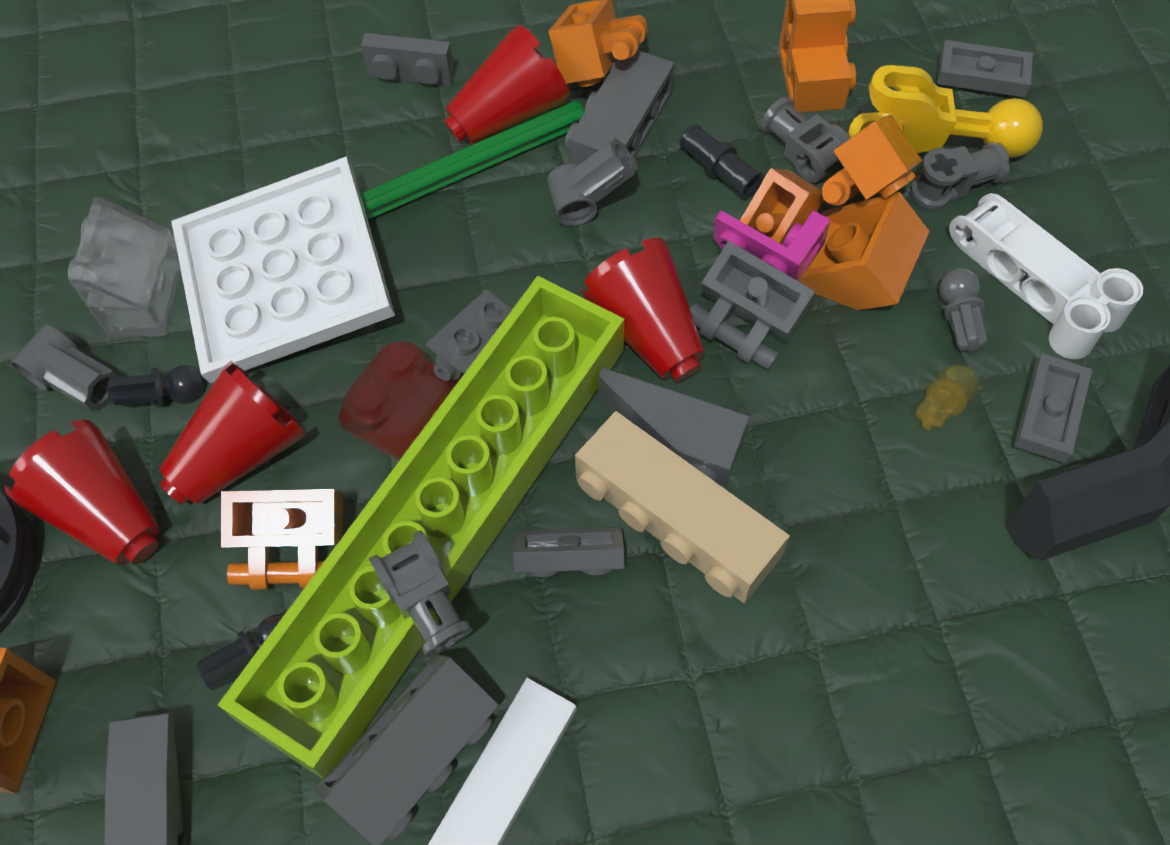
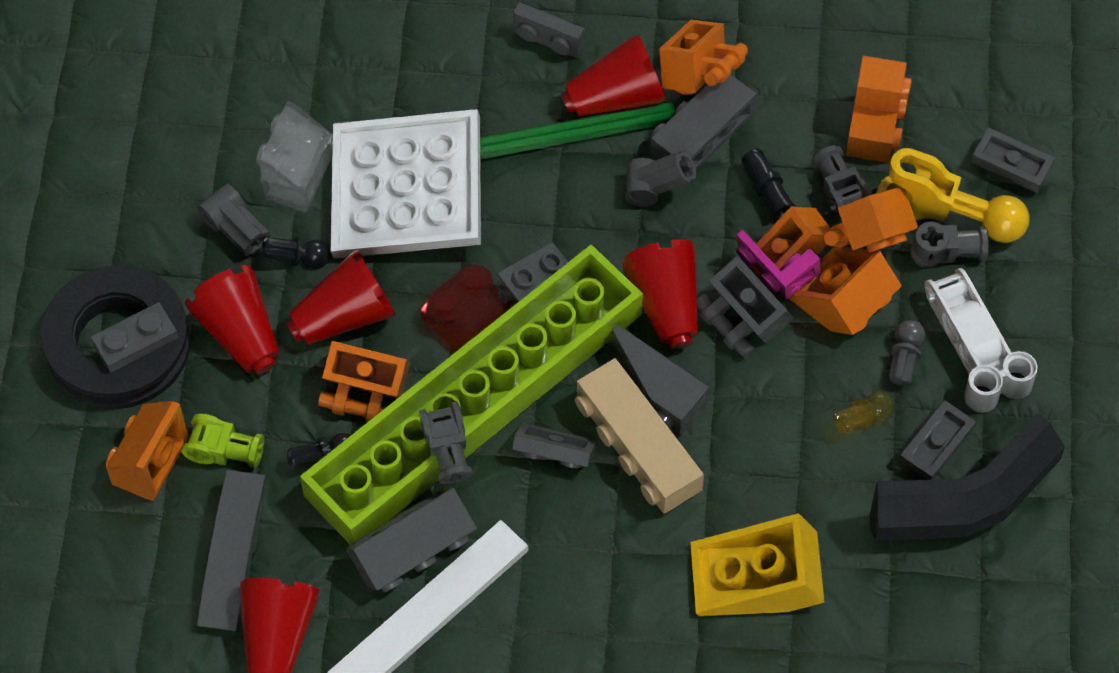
camera: 15 degrees right, 0 degrees up
none -> lime connector [181,414,265,469]
none -> yellow slope [690,513,825,616]

